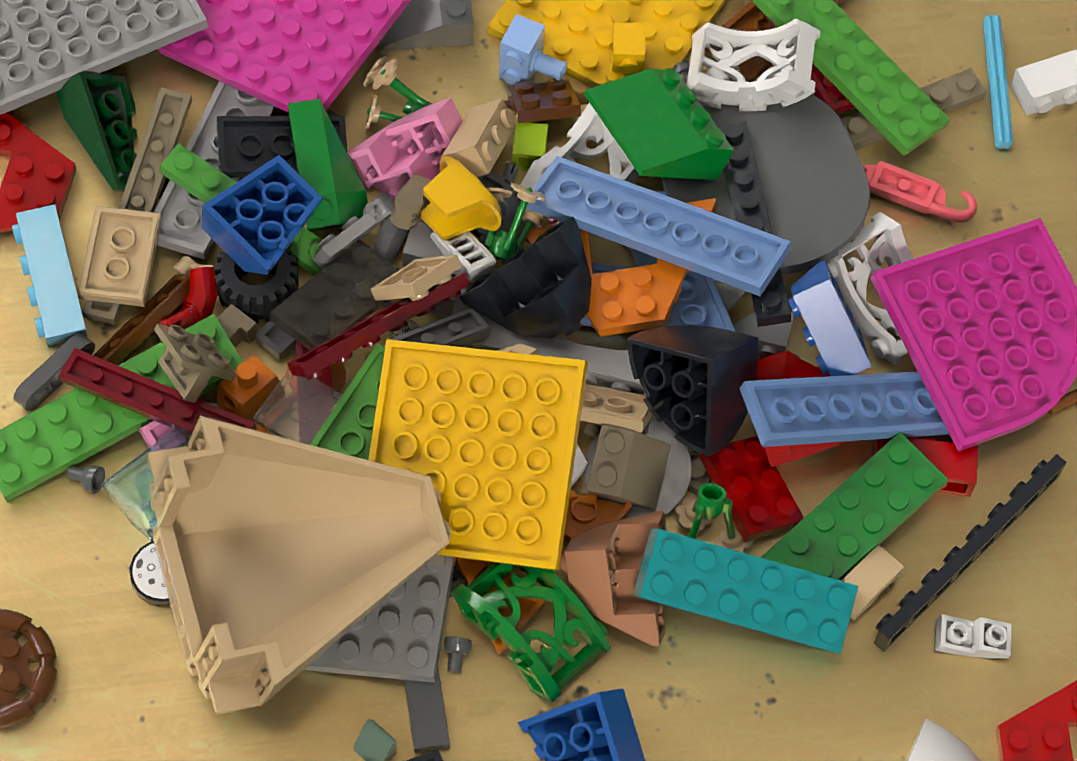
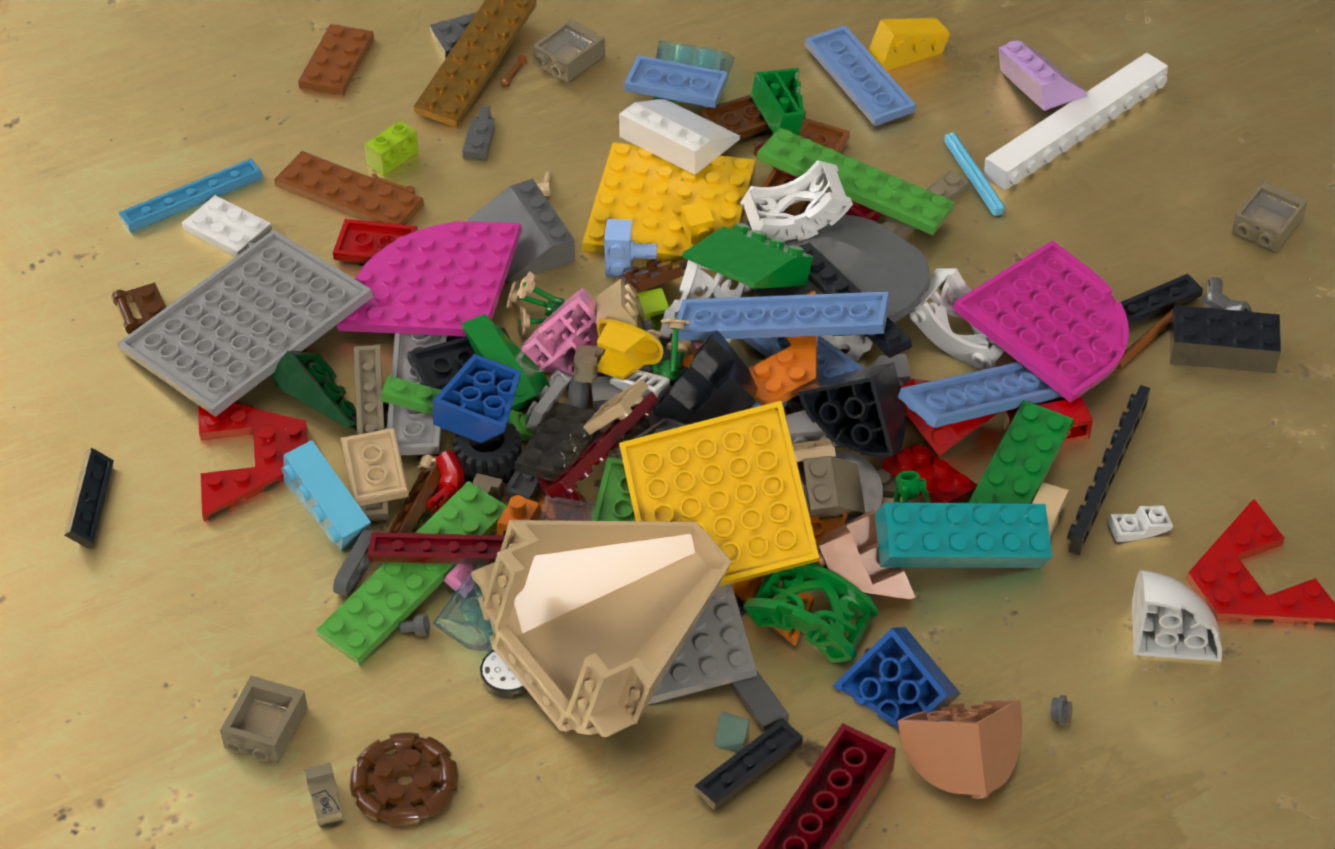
camera: 15 degrees left, 15 degrees down
dark tan bracket [154,323,236,403] -> none
dark grey piece [444,636,473,673] -> none
wedge [788,260,872,376] -> none
coral plate [862,161,977,223] -> none

